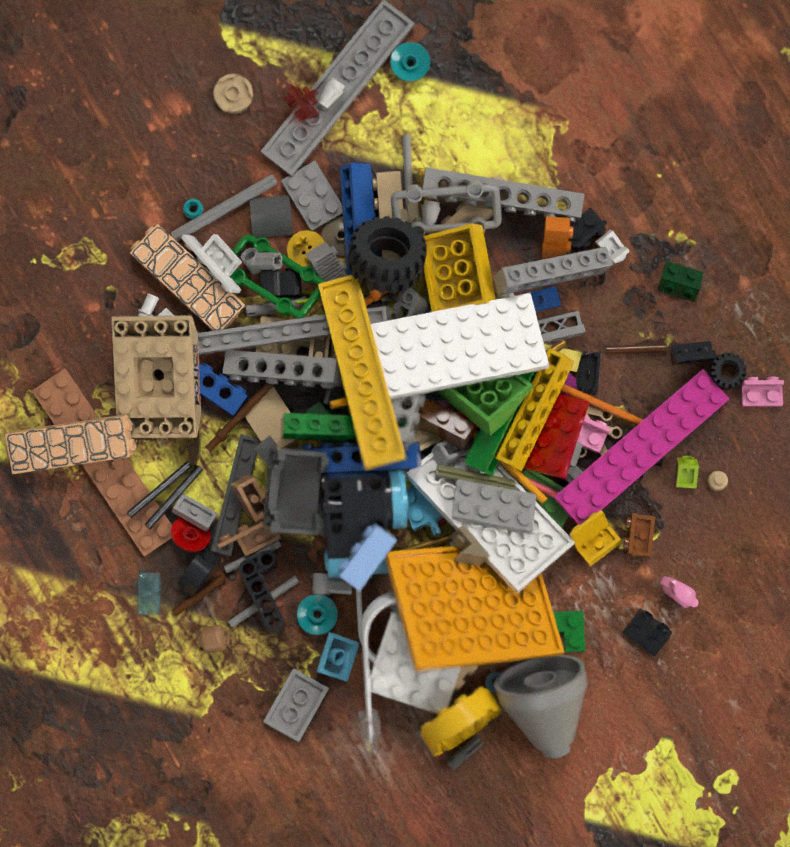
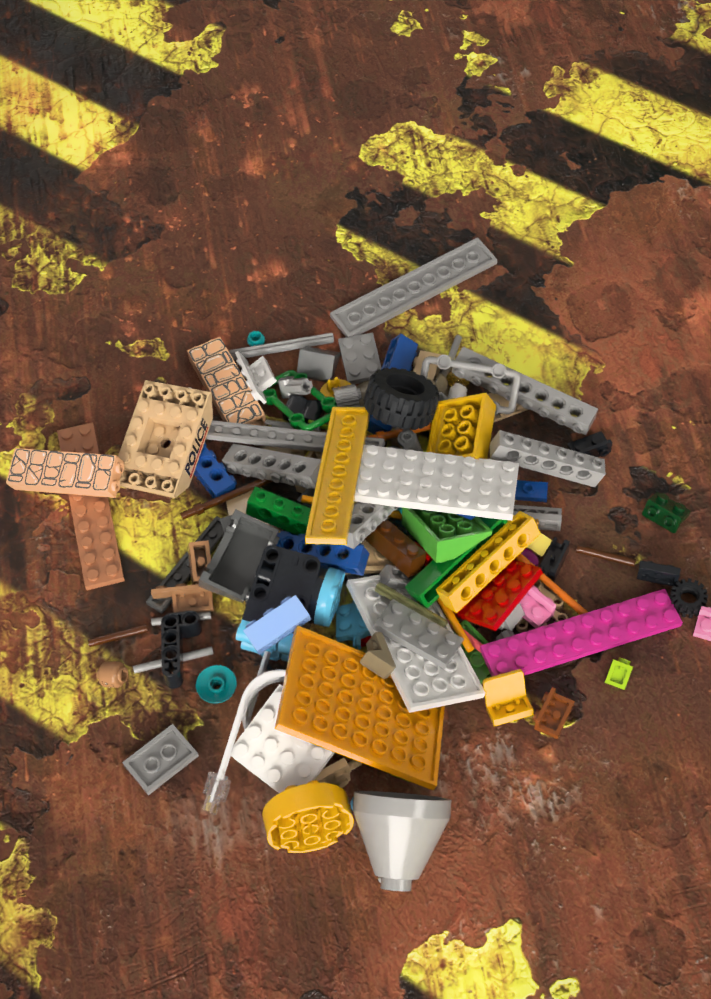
camera: 30 degrees right, 25 degrees down
black bar [126,461,192,519] -> none
clear light blue hinge [137,573,161,615] -> none
black bar [144,465,203,530] -> none
red dish [170,518,211,552] -> none
light grey plate [172,494,218,532] -> none
black brick [177,547,221,597] -> none
dark brown slope [187,428,201,467] -> none
tan tile [213,74,253,114] -> none
clear red hips [283,85,319,122] -> none
light grey piece [312,573,352,595] -> none
medium azure slope [317,632,360,681] -> none
white cone [318,78,345,108] -> none
teal dish [391,42,430,82] -> none
dark grey axle [446,735,484,771] -> none
orange brick [541,216,573,259] -> none
green plate [553,611,586,652] -> none
white bracket [595,230,630,264] -> none
black bracket [622,608,672,657] -> none
bright pink animal [660,576,699,608] -> none
tan piece [707,471,728,491] -> none

